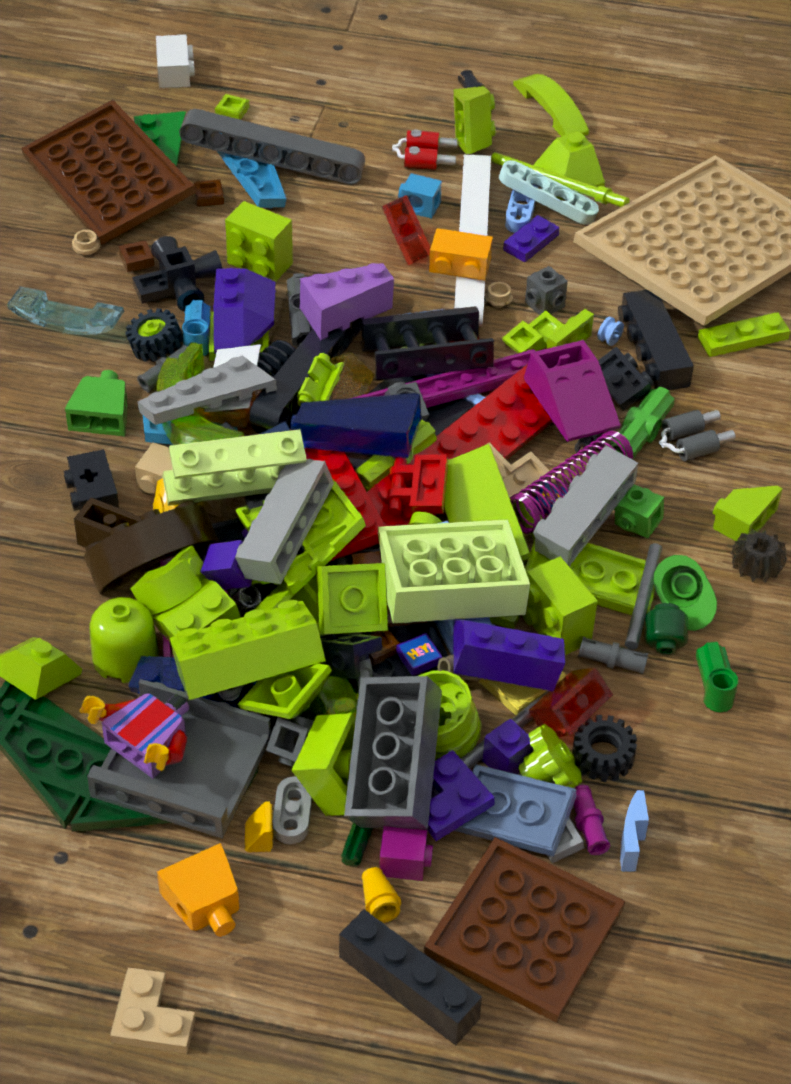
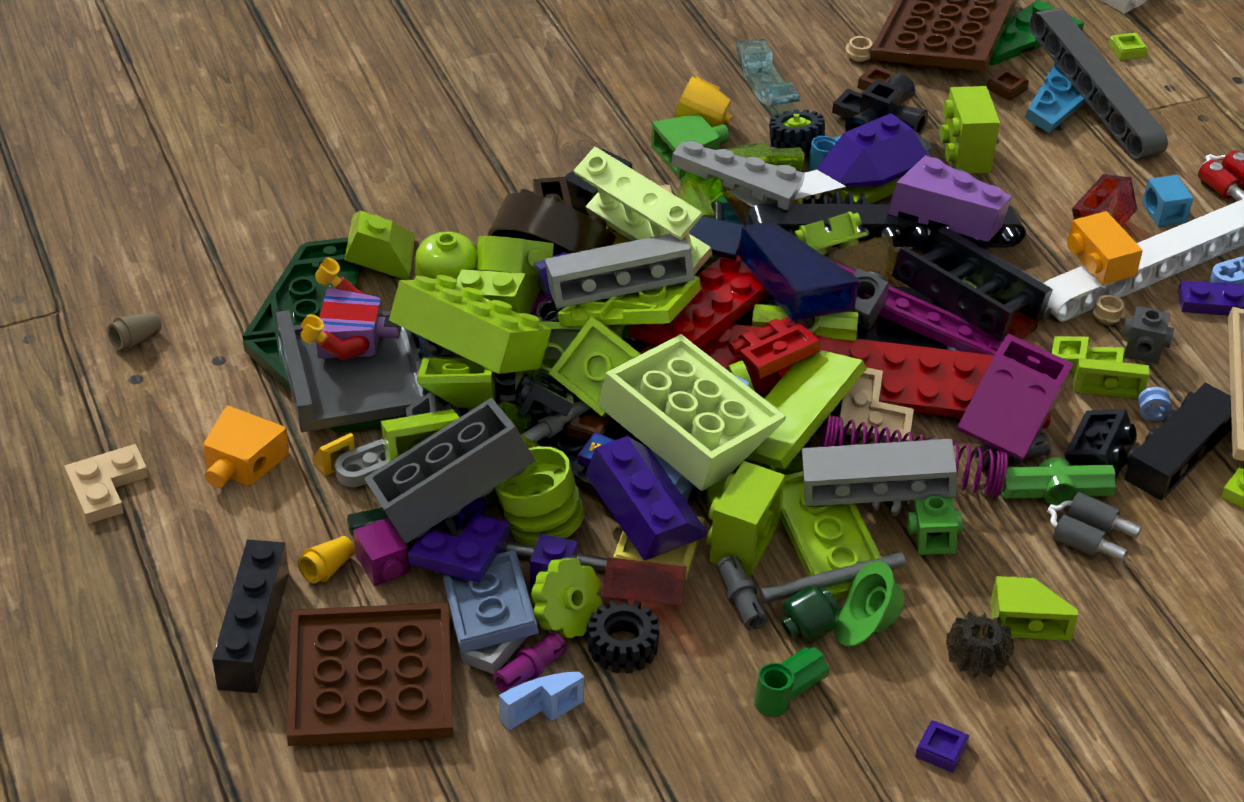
camera: 55 degrees right, 5 degrees down
none -> yellow helmet [673,76,733,127]

